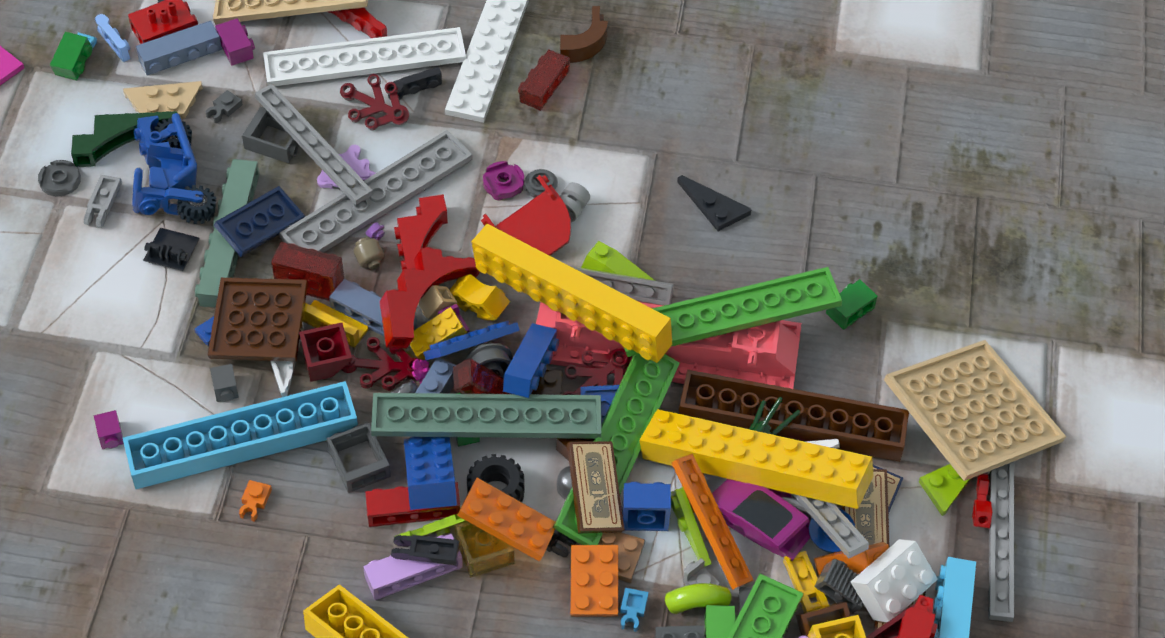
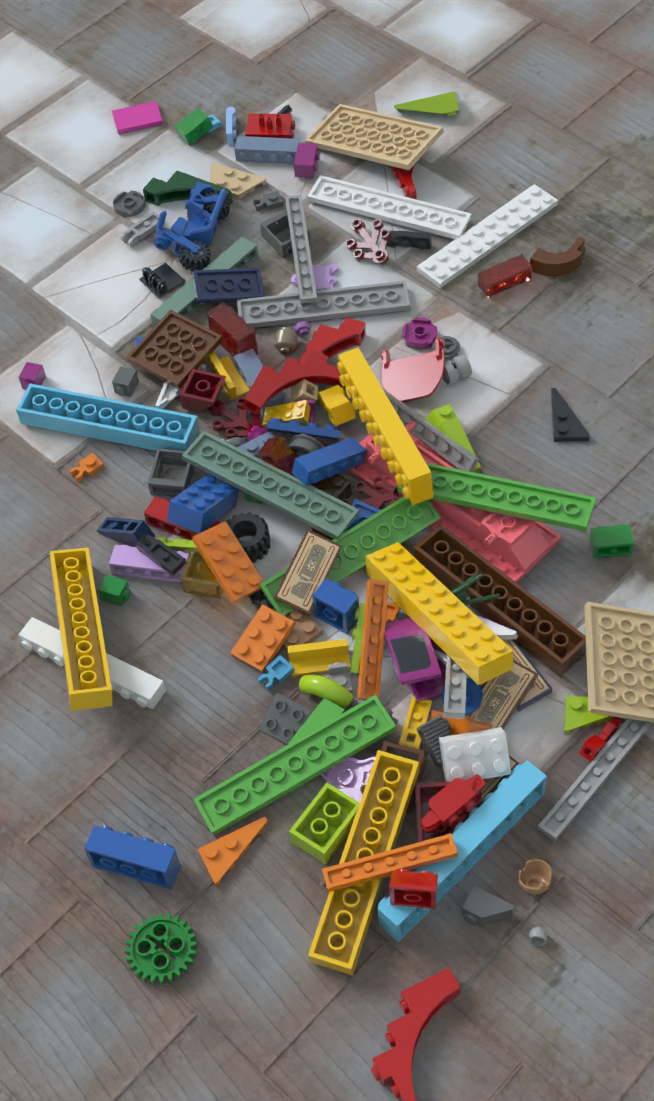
camera: 40 degrees right, 0 degrees up
none -> dark blue slope [97,517,155,547]
none -> green brick [98,575,131,607]
none -> yellow panel [287,639,351,677]

